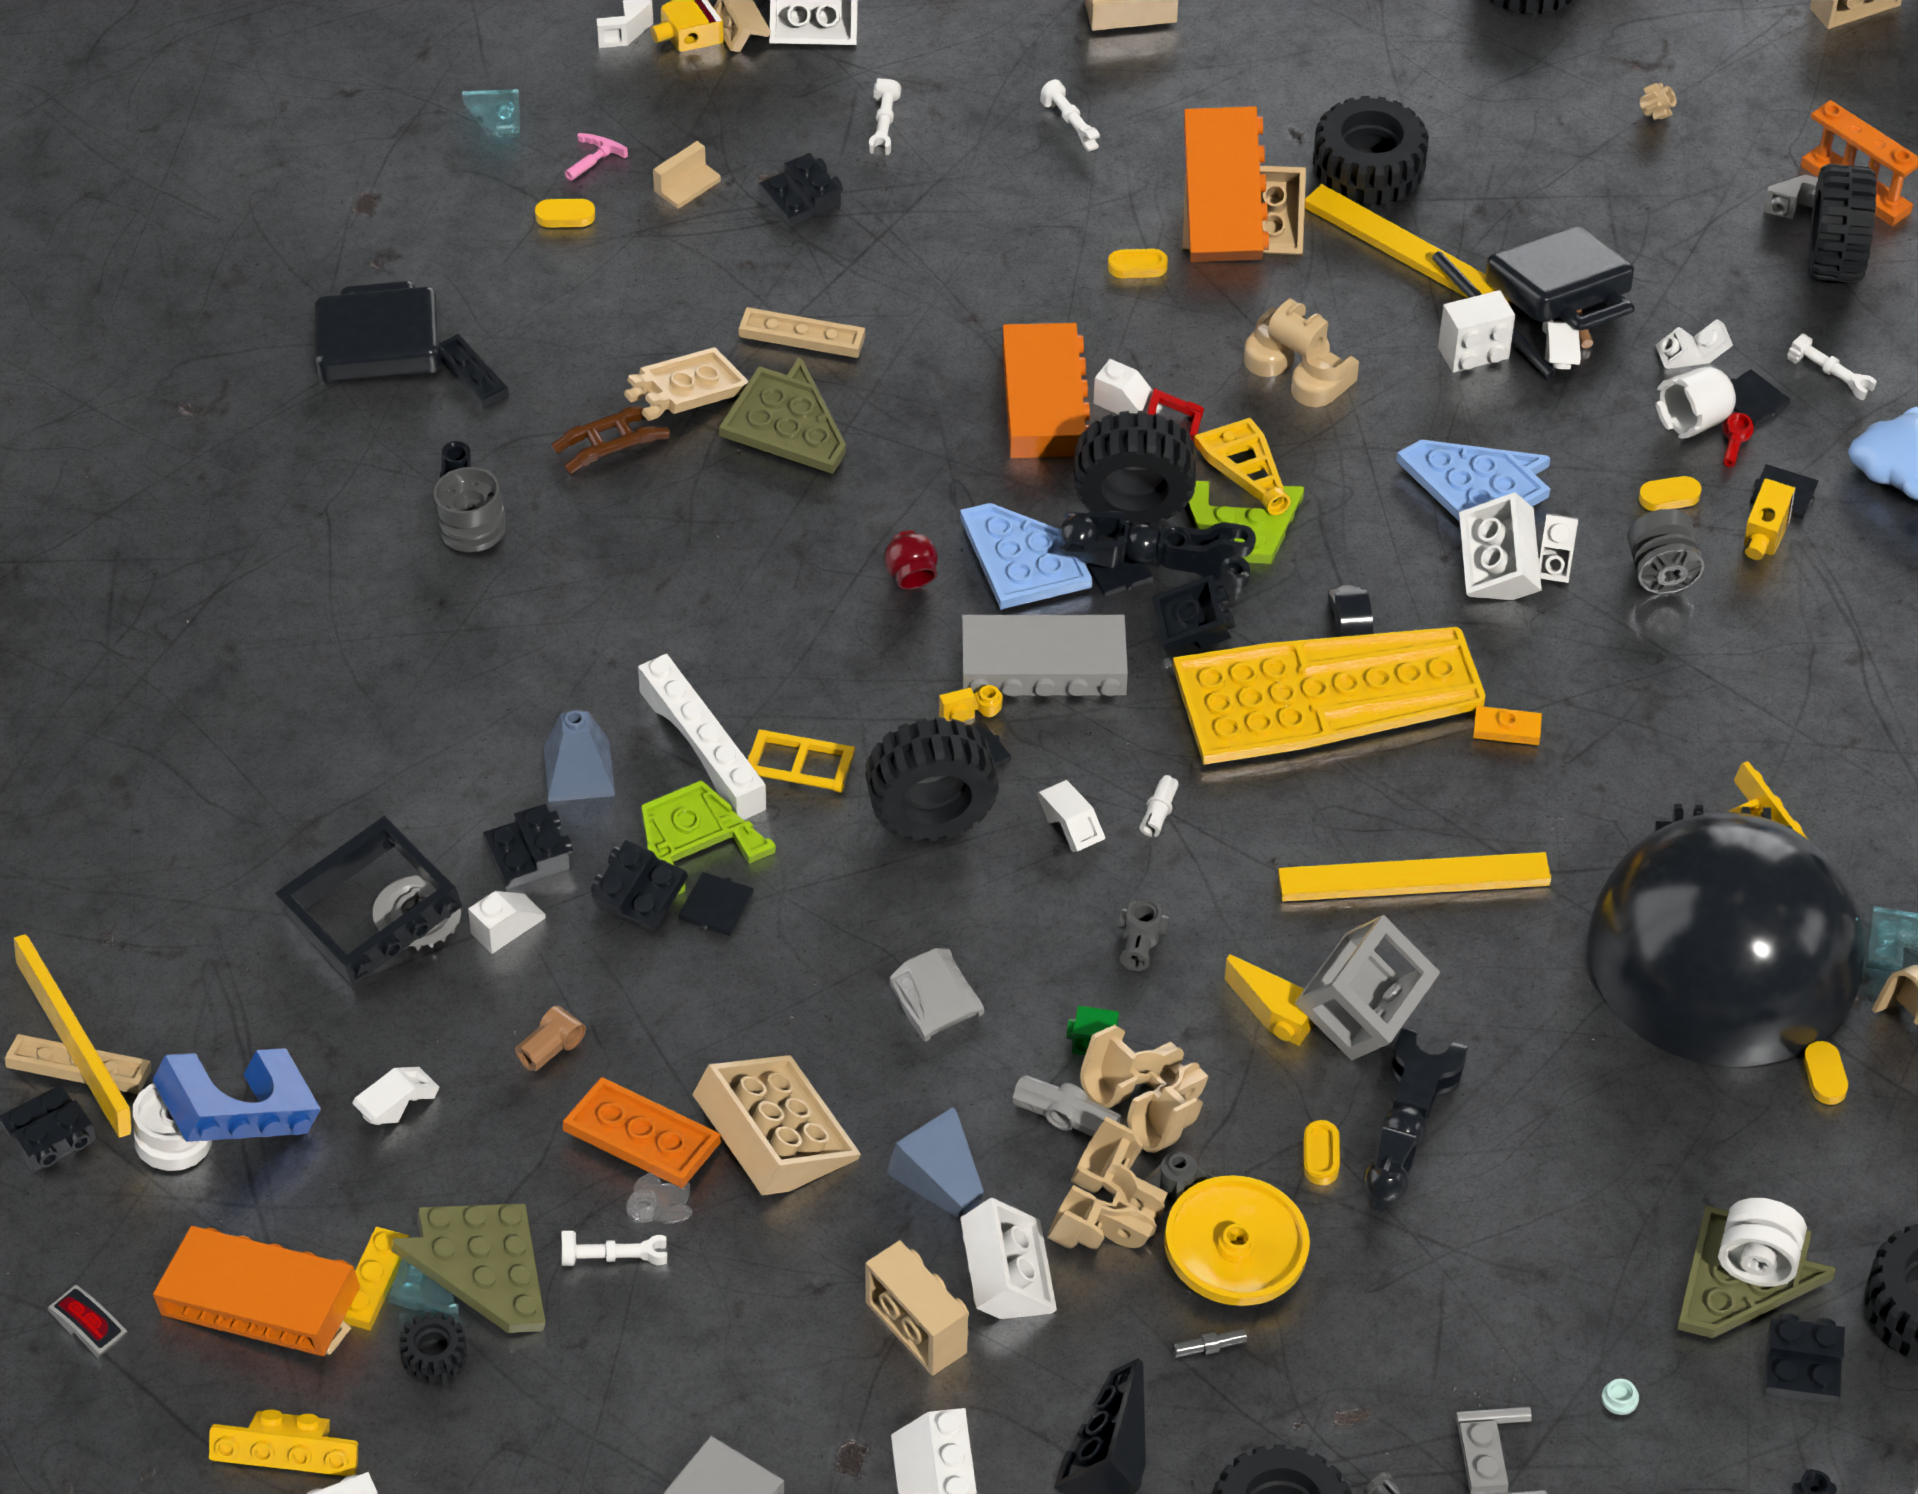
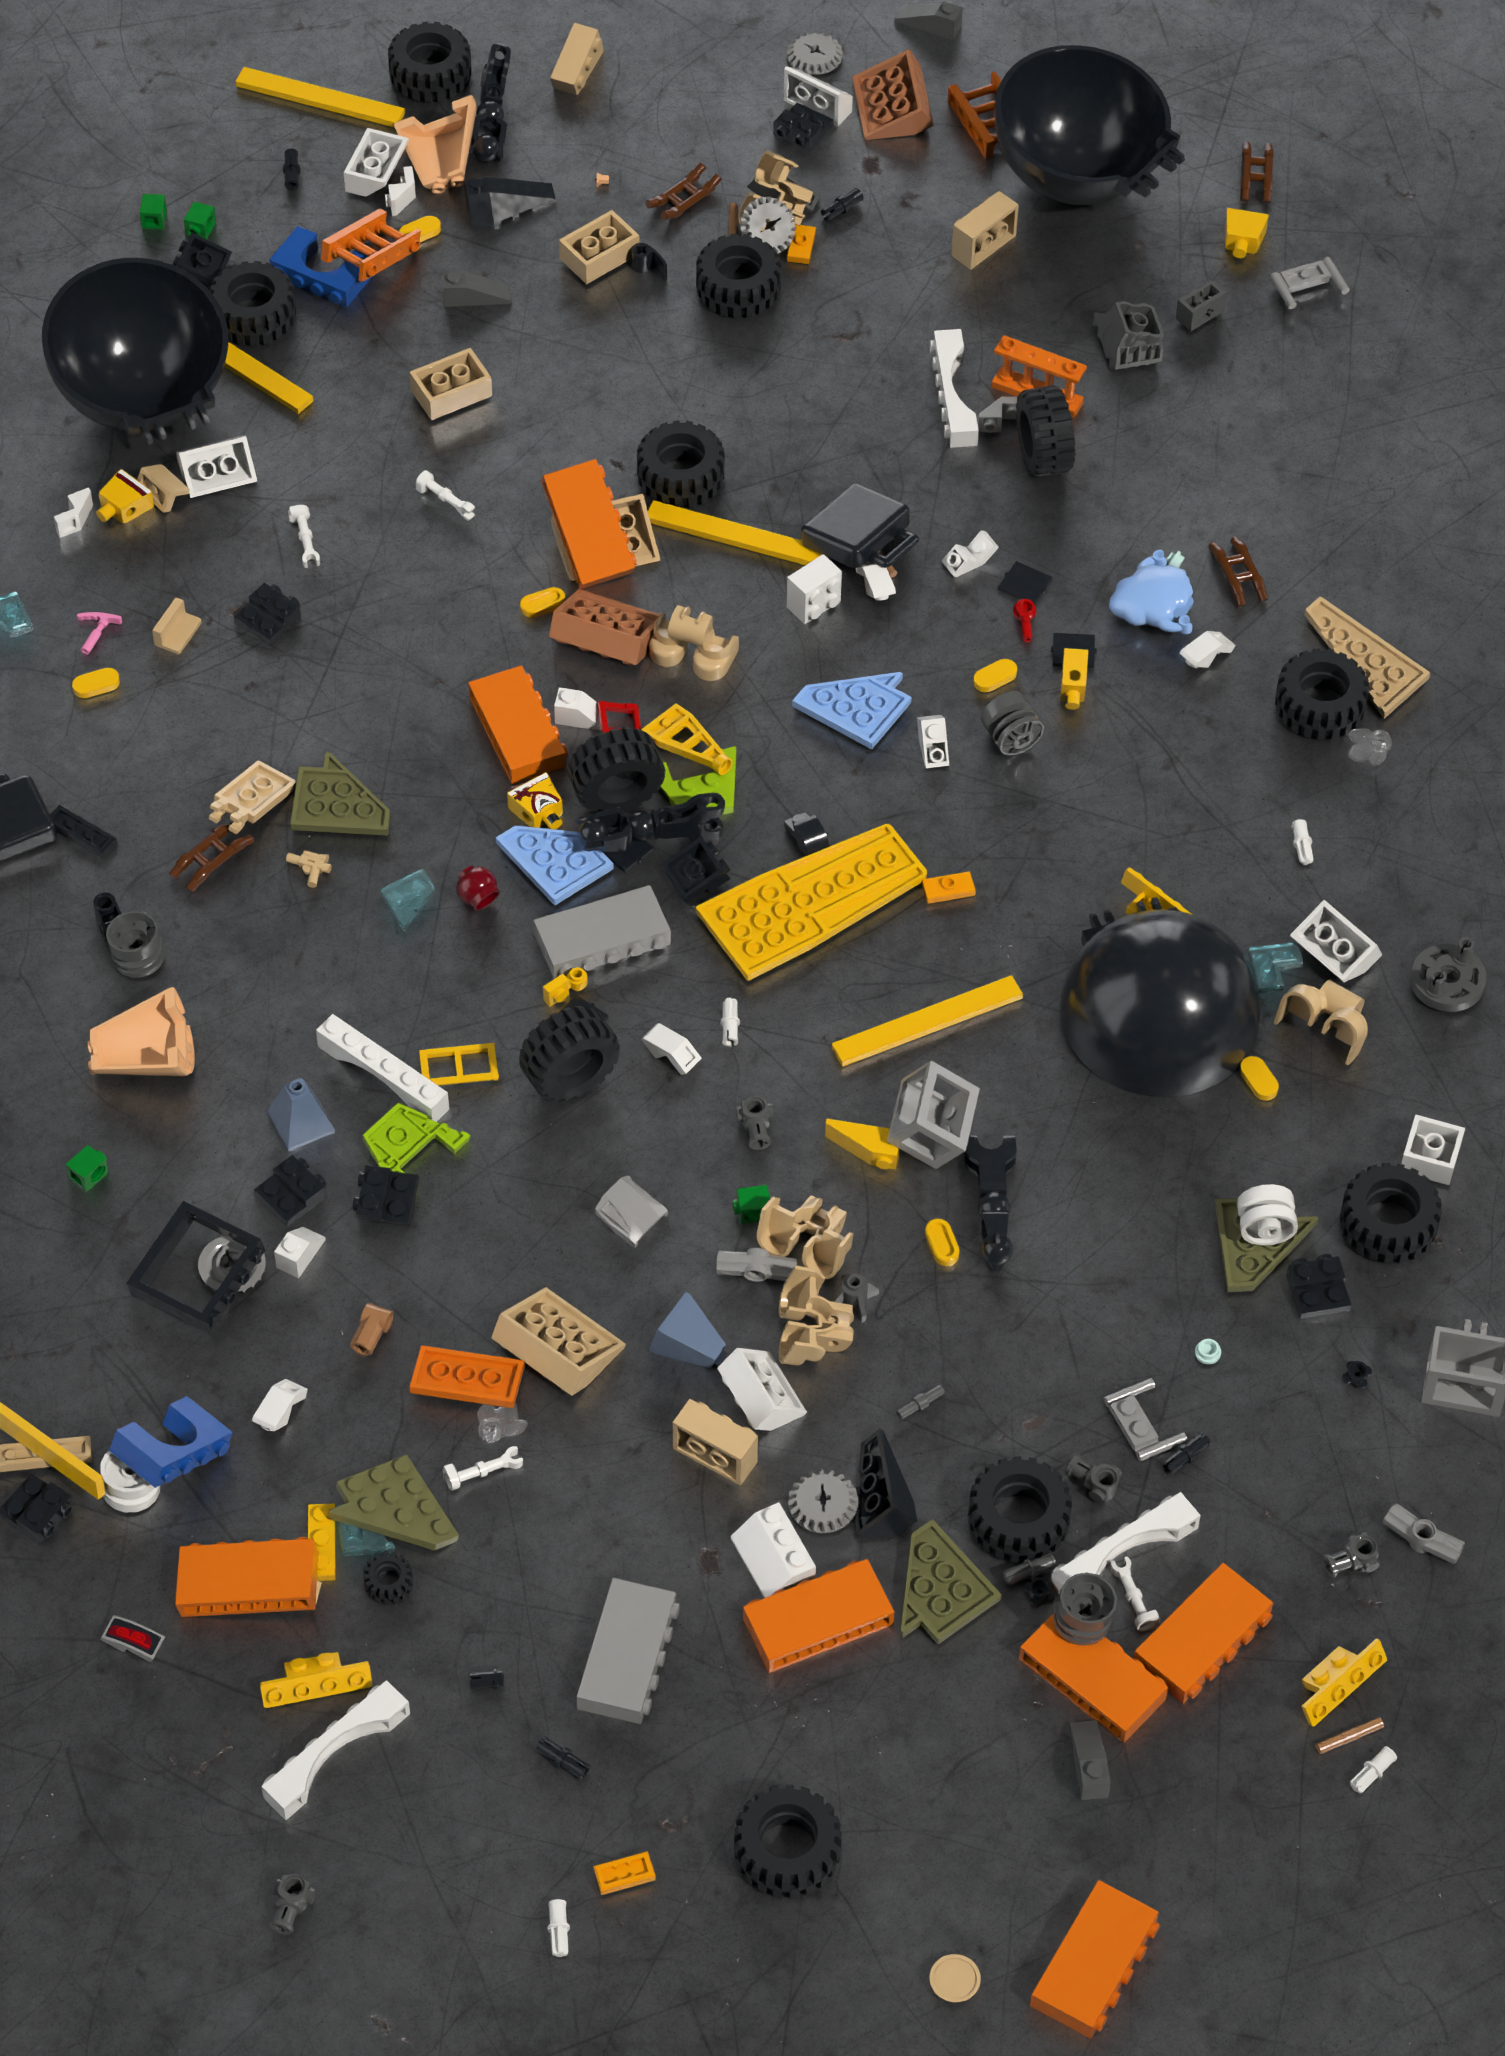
camera: 20 degrees left, 5 degrees up
black piece [678,872,754,936] -> none
tan plate [739,307,865,358] -> none
yellow dish [1164,1175,1310,1306] -> none
black piece [1432,251,1556,379] -> none
white slope [1459,492,1542,600] -> none
tan gear [1640,83,1677,120] -> none
white cylinder [1656,366,1736,439] -> none
white piece [1787,333,1877,400] -> none
none -> green brick [66,1145,108,1192]
none -> light nougat cone [87,987,195,1077]
none -> tan piece [286,850,332,888]
none -> clear light blue wing [380,869,435,931]
none -> yellow torso [507,772,563,830]
none -> nougat slope [549,589,666,665]
none -> light grey gear [788,1468,858,1533]
none -> white arch [930,329,979,448]

